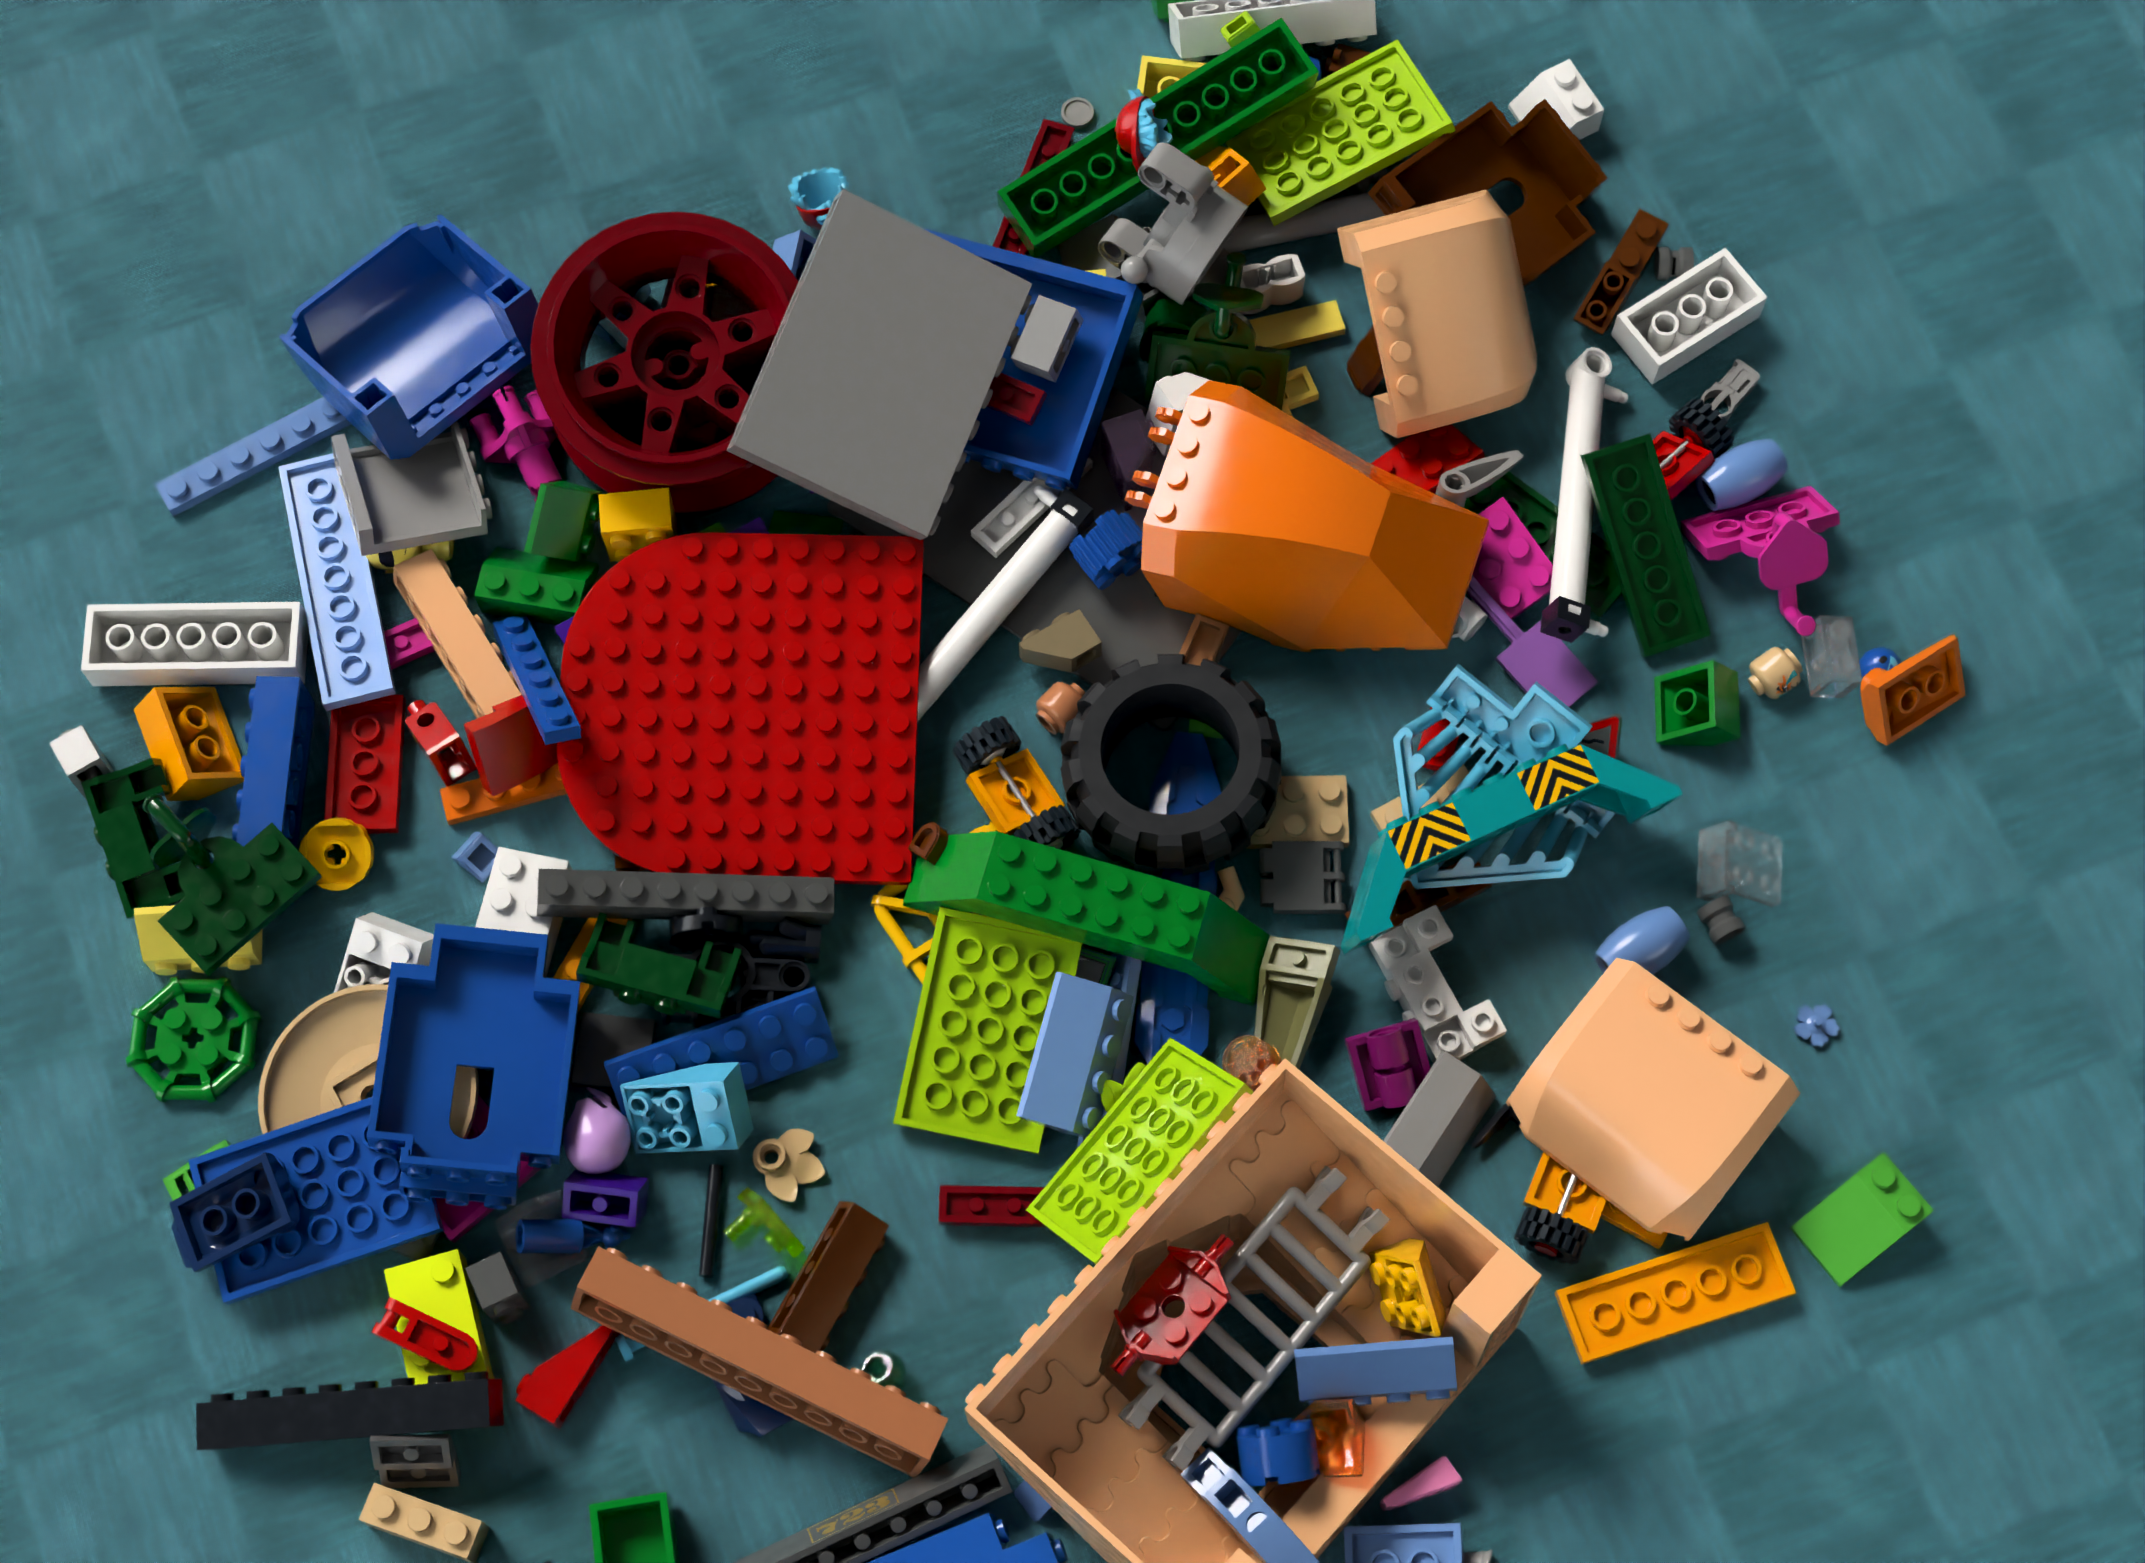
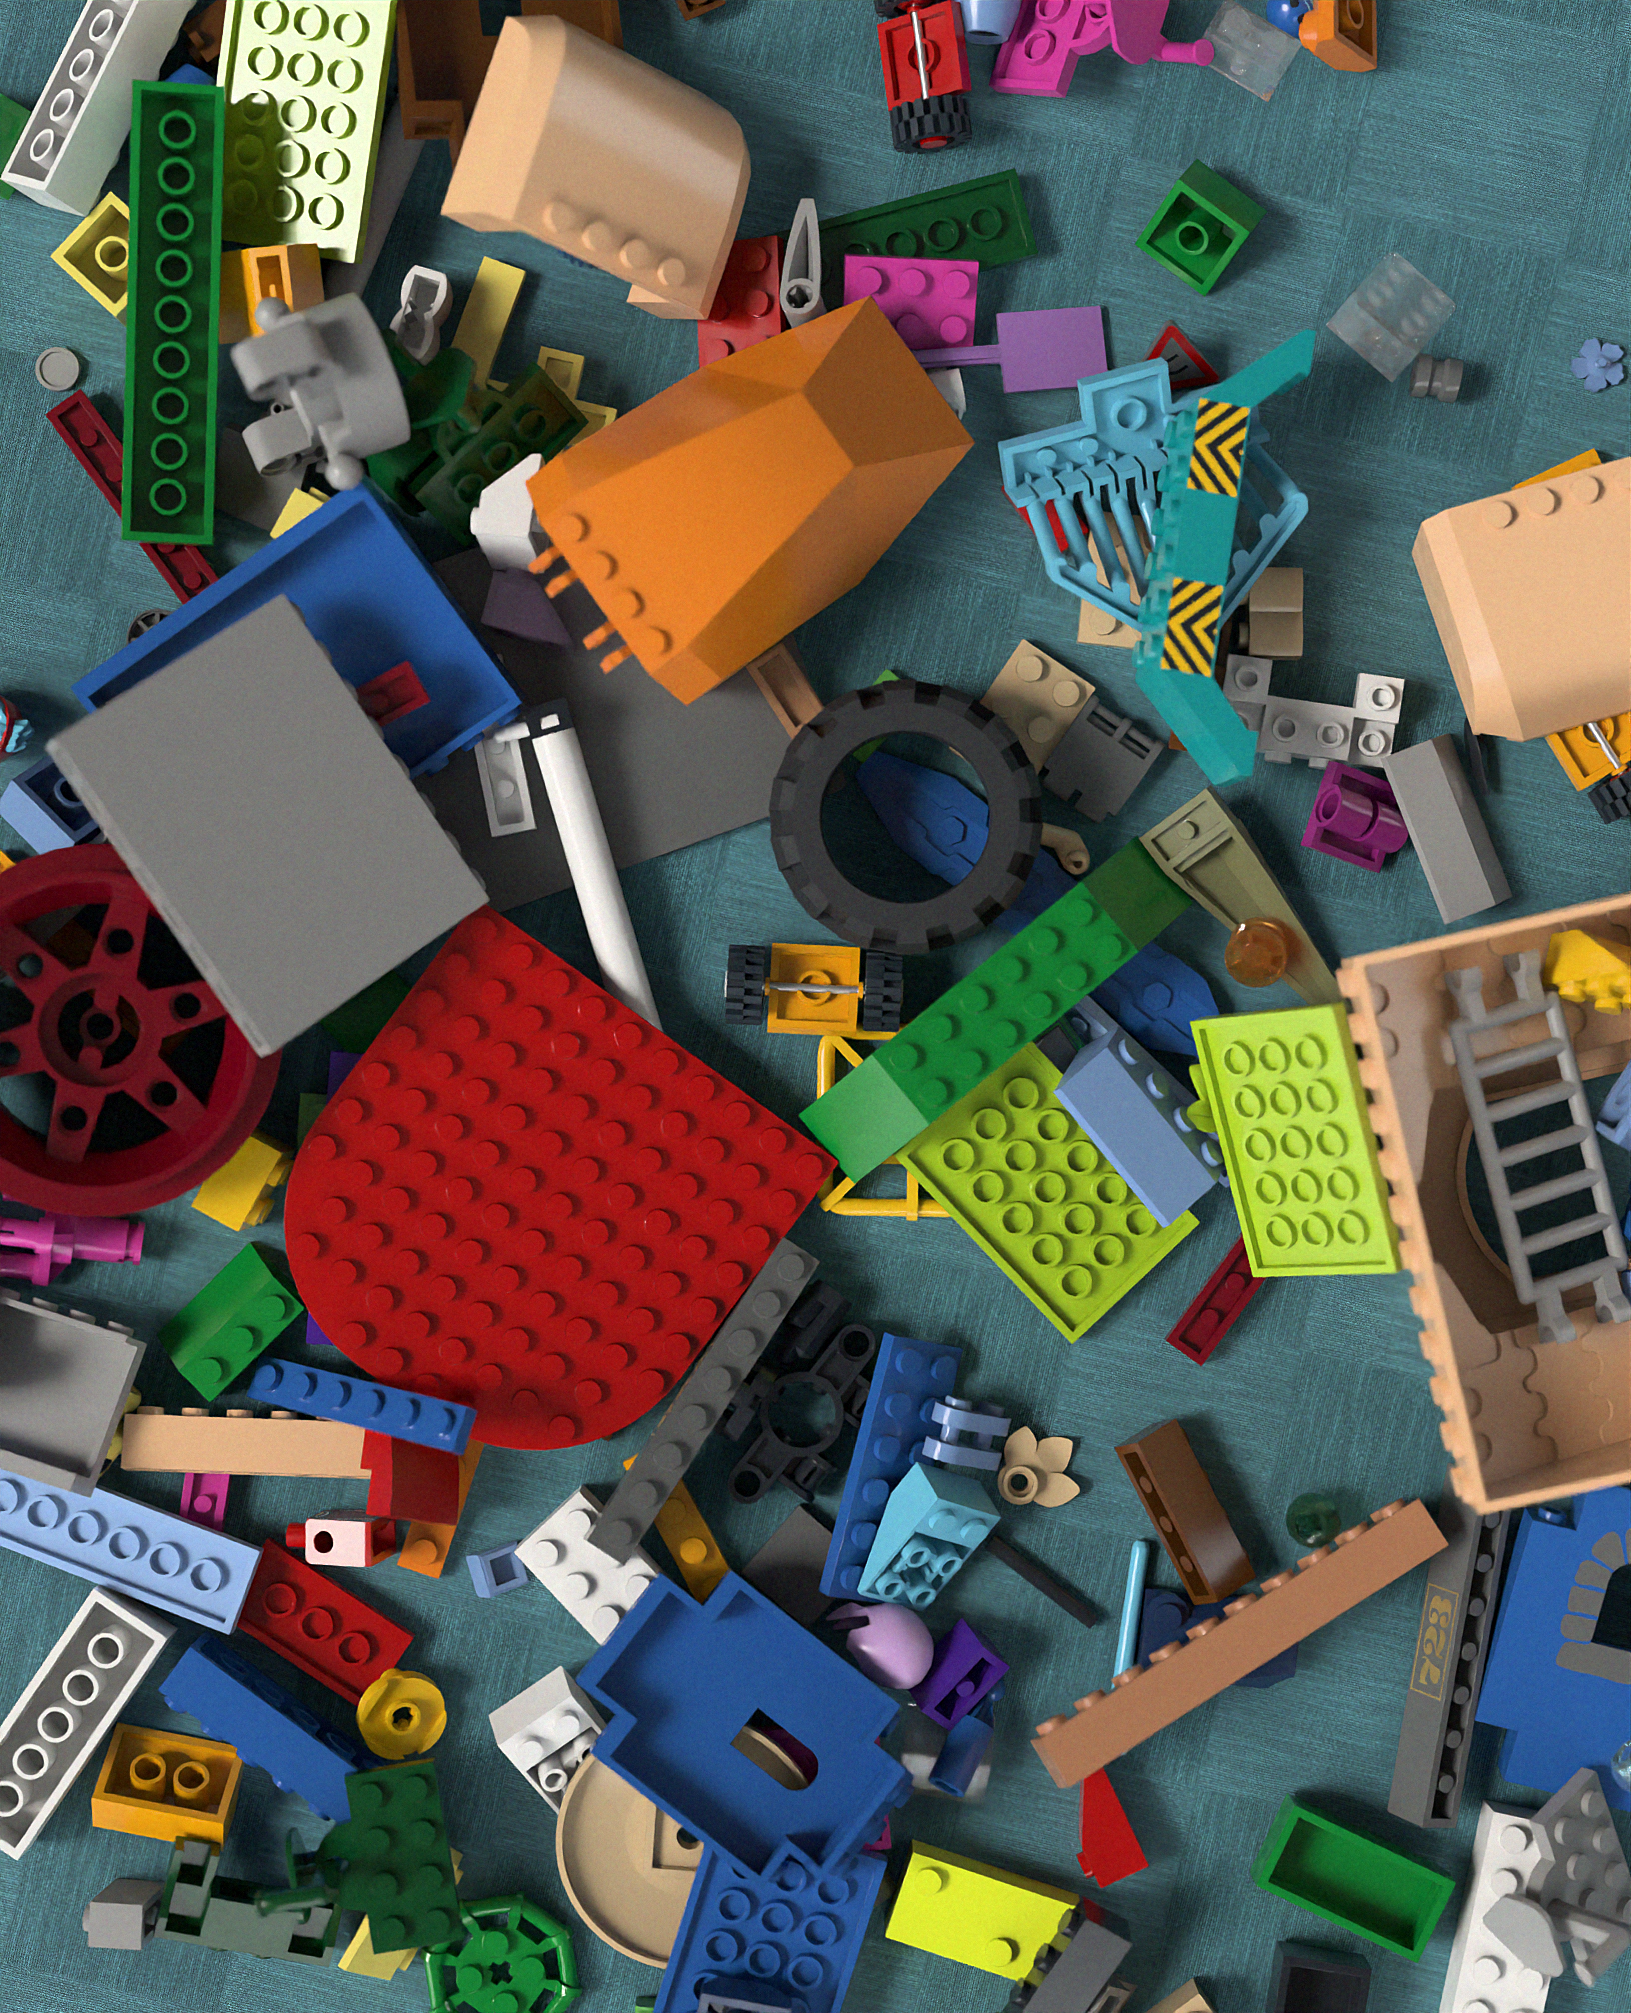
camera: 55 degrees left, 20 degrees up
red plate [371,1297,479,1373] -> none
dark grey brick [465,1252,530,1324] -> none
green slope [524,481,603,561] -> none
dark green bracket [576,912,742,1019] -> none
clear neon green plate [723,1187,805,1258] -> none
reddish brown tile [908,822,948,865] -> none
light grey brick [1011,295,1083,383] -> none
dark tan slope [1019,609,1102,673] -> none
nougat head [1036,682,1085,735] -> none
blue brick [1069,509,1143,590] -> none
red plate [1110,1233,1234,1377] -> none
hair [1115,89,1173,173] -> none
lime brick [1220,11,1260,48] -> none
reddish brown piece [1346,325,1384,397] -> none
white piece [1540,347,1629,643] -> none
dark green plate [1580,433,1711,657] -> none
medium blue piece [1594,906,1690,975] -> none
tan head [1747,647,1803,699] -> none
none -> medium blue brick [922,1395,1011,1471]
none -> tan brick [1237,567,1303,660]

